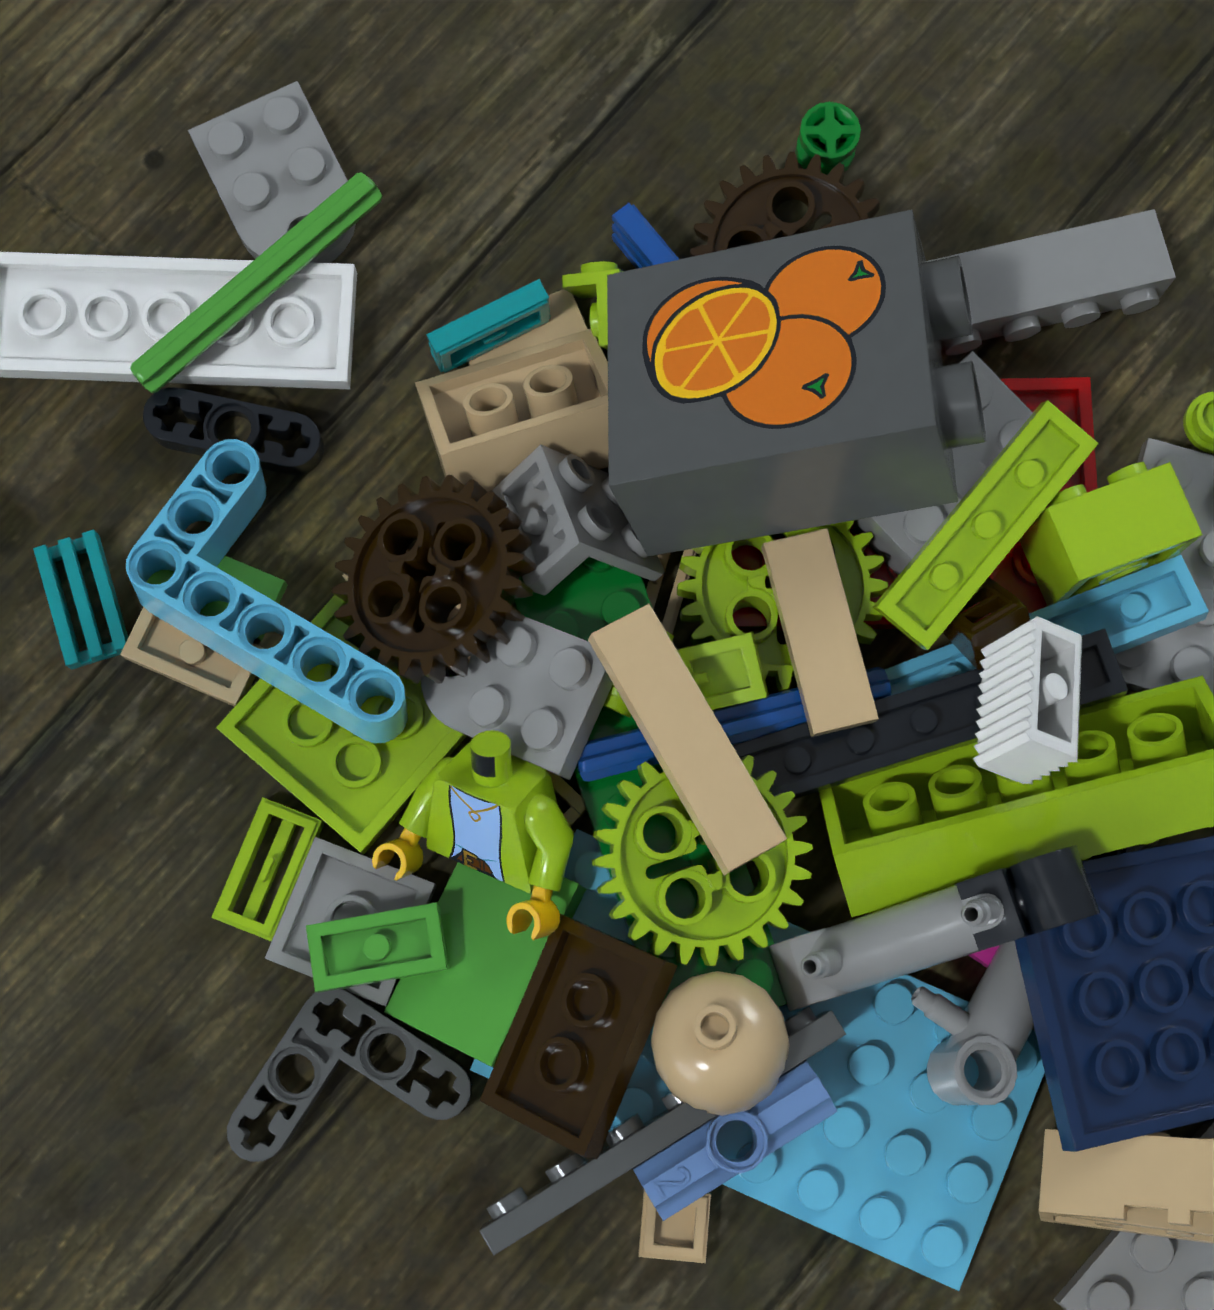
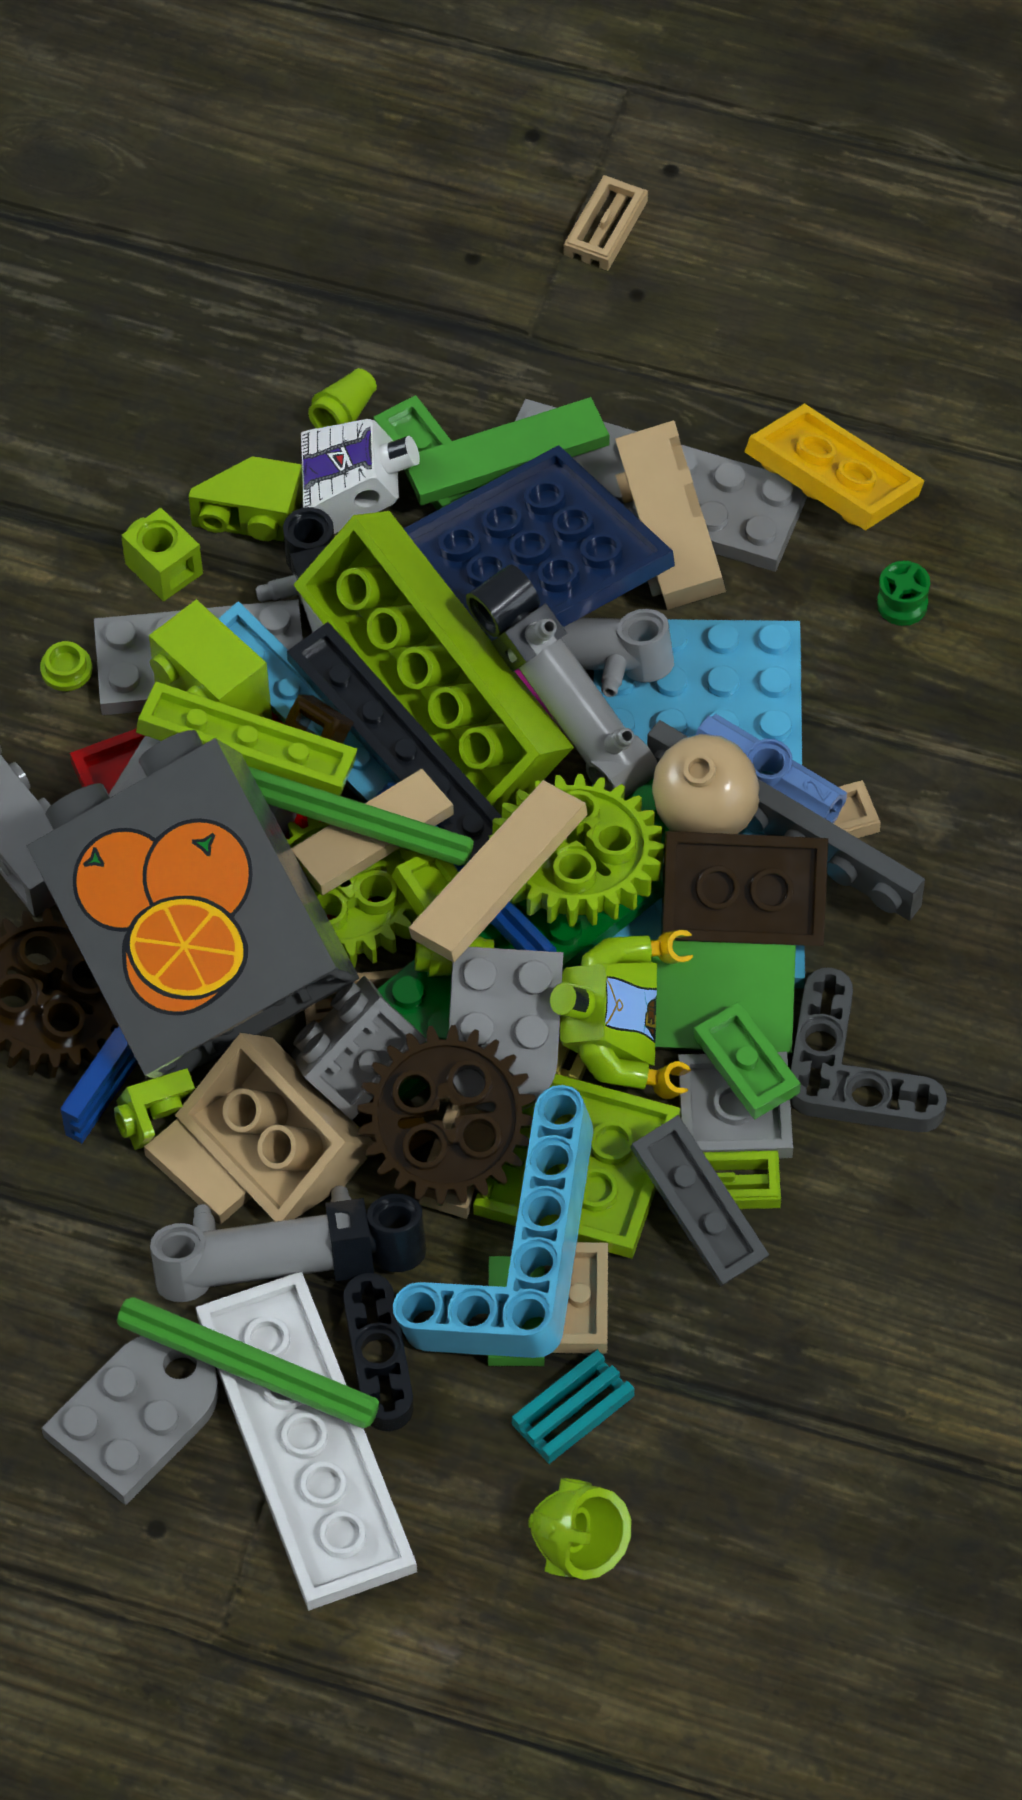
camera: 110 degrees left, 20 degrees down
teal tile [426,279,551,373] -> none
white brick [973,616,1082,784] -> none
none -> light grey piece [150,1186,426,1302]
none -> bright green axle [248,766,474,866]
none -> dark grey plate [630,1115,769,1287]

